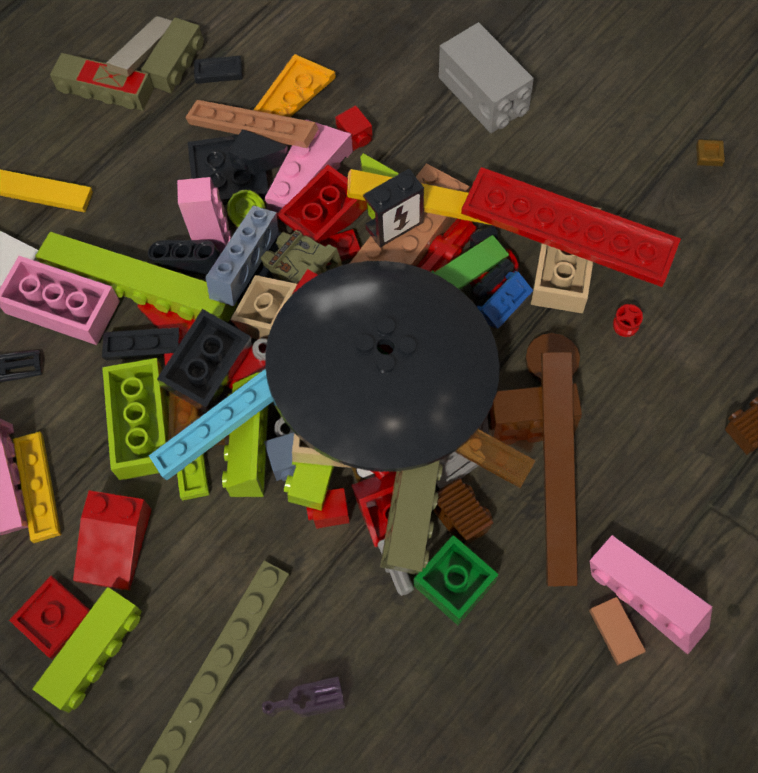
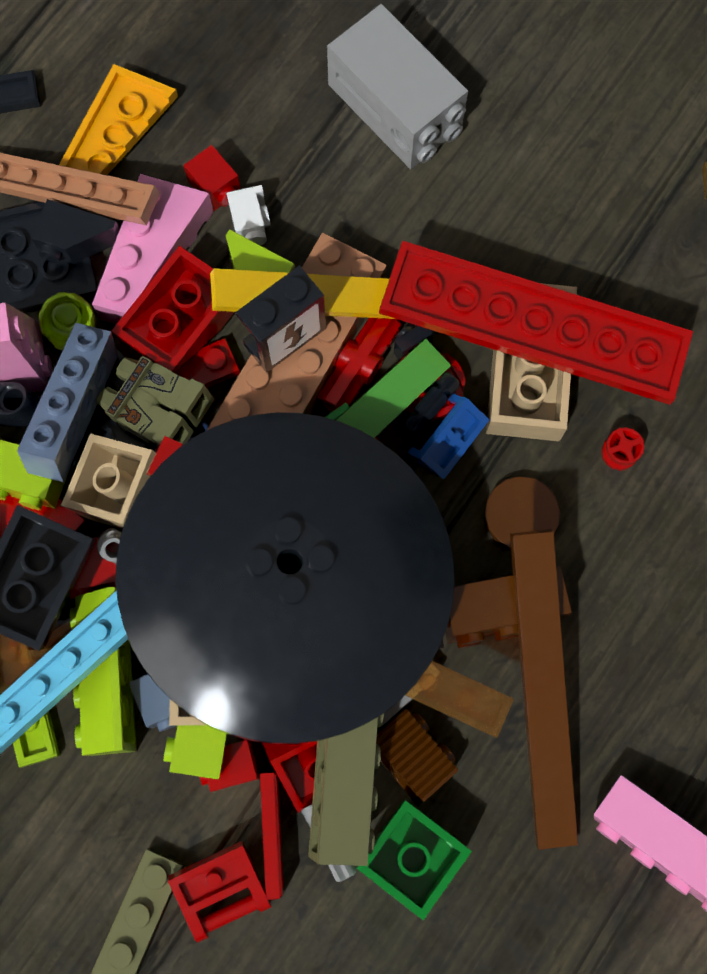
camera: 10 degrees left, 10 degrees up
nougat tile [589,597,646,666] -> none
none -> red plate [168,841,272,943]
none -> white brick [227,185,271,245]
none -> red tile [260,773,284,900]

